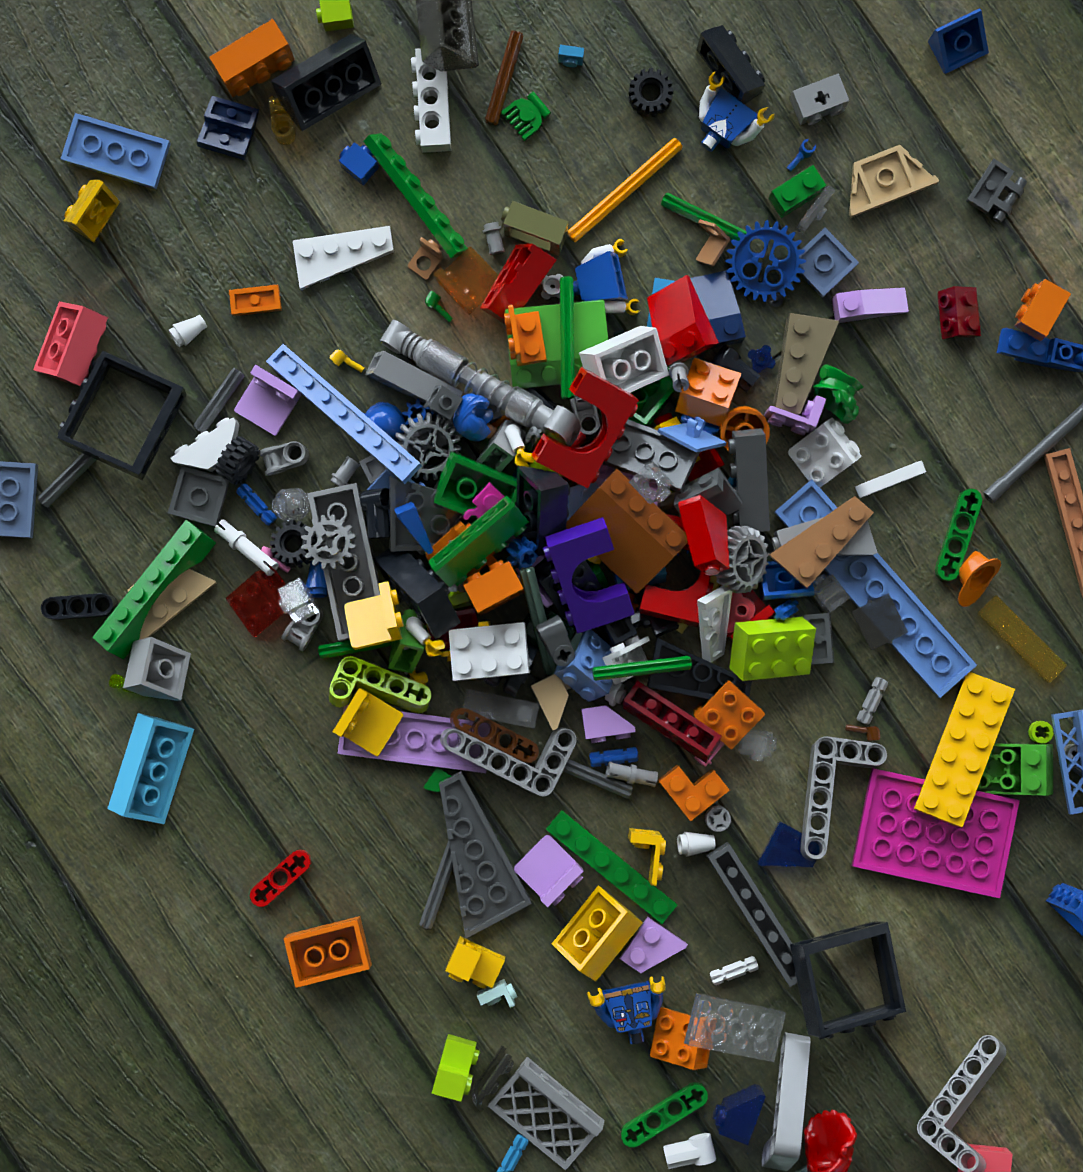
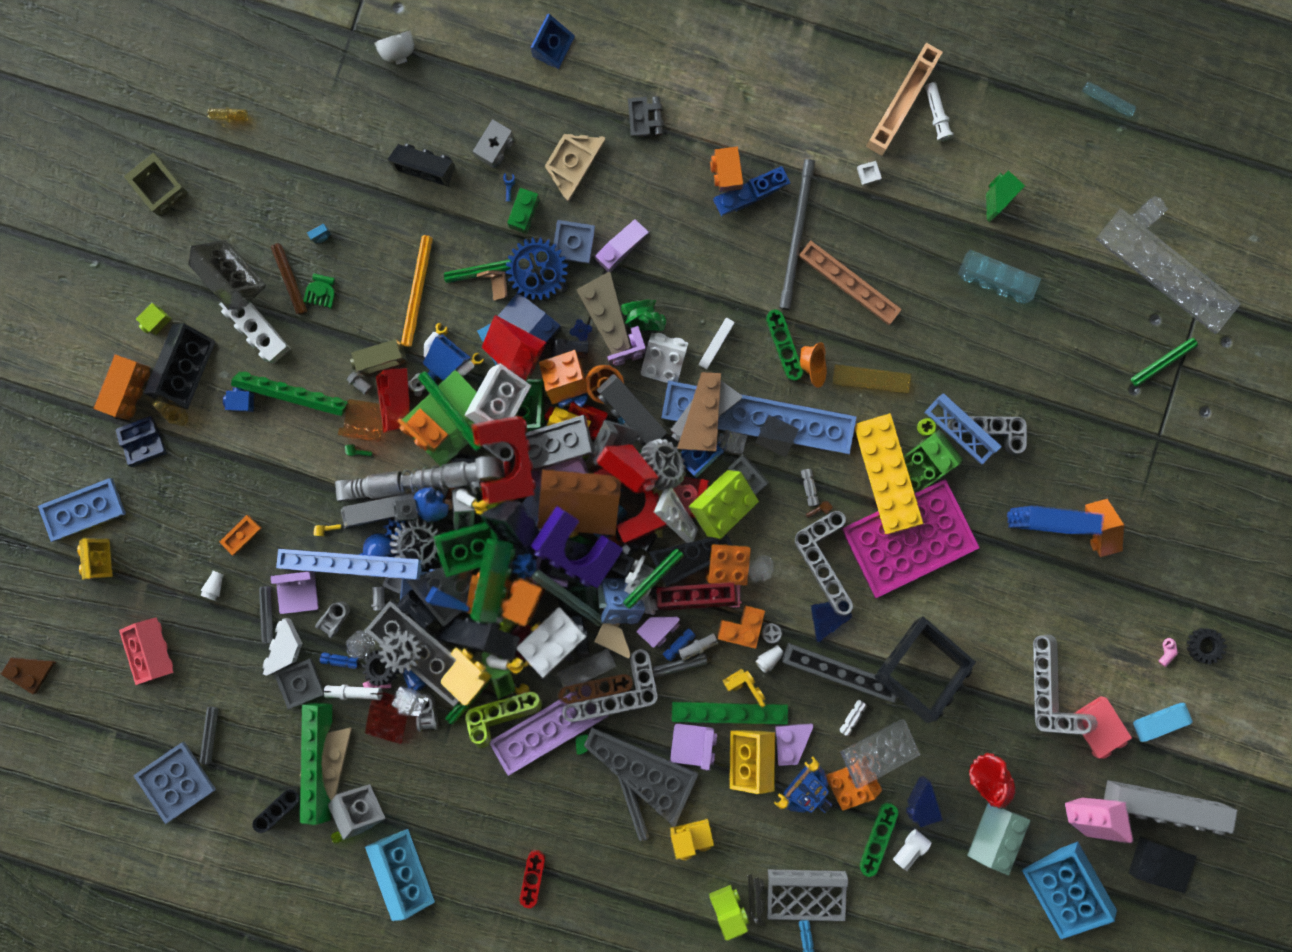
camera: 35 degrees left, 0 degrees up
black window [57,351,187,481] -> none
black tyre [216,436,260,485] -> none
orange brick [283,916,372,988] -> none
white wing [293,226,394,290] -> none
yellow bracket [333,688,403,756] -> none
medium nougat bracket [408,237,443,280] -> none
dark pink plate [463,482,505,520] -> none
light aqua bracket [477,979,517,1008] -> none
dark grey piece [535,615,575,666] -> none
black tyre [628,68,673,117] -> none
clear brick [629,462,674,504] -> none
medium blue piece [657,417,727,452] -> none
light grey pin [668,362,689,392] -> none
torso [699,71,775,152] -> none
light grey beam [762,1032,811,1171] -> none
blue axle [774,599,799,621] -> none
clear plate [796,185,836,235] -> none
dark red bracket [938,286,981,340] -> none

